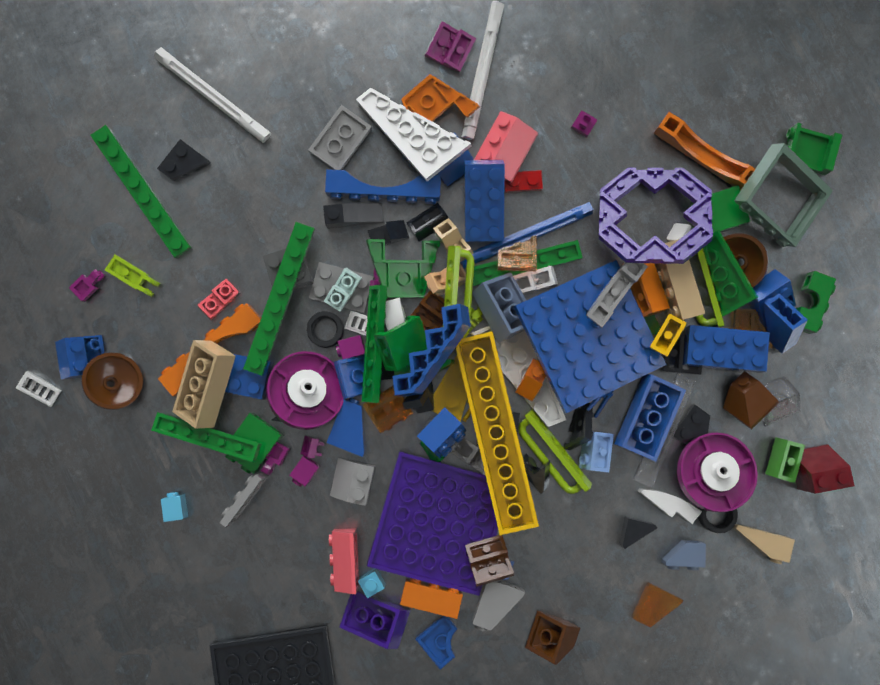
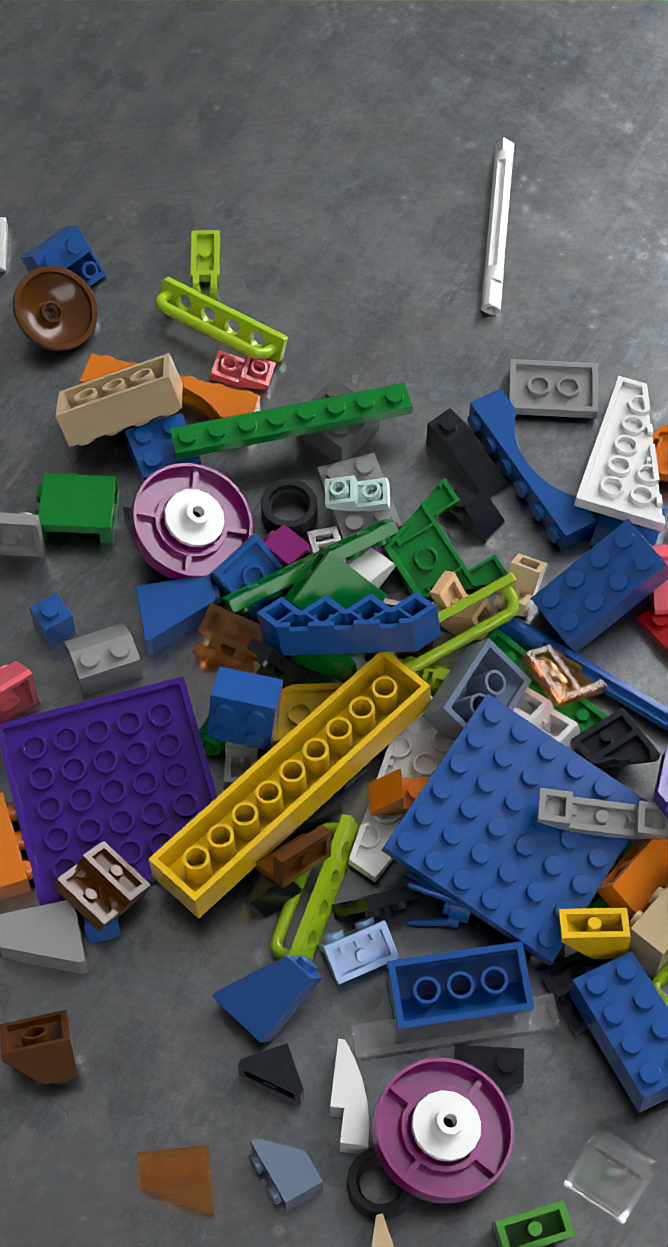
camera: 55 degrees right, 25 degrees down
magenta plate [69,269,105,302] -> none
green plate [90,125,192,258] -> none
green plate [151,412,262,463] -> none
black wing [157,139,210,181] -> none
magenta plate [261,442,290,475] -> none
magenta brick [289,456,321,487] -> none
magenta tile [300,436,324,458] -> none
black slope [406,203,448,242] -> none
reddish brown slope [723,371,779,430] -> none
none -> blue brick [30,593,76,648]
none -> lime piece [155,277,288,364]
none -> blue slope [212,955,322,1042]
none -> reddish brown panel [257,825,331,888]
none -> black wing [570,707,661,768]

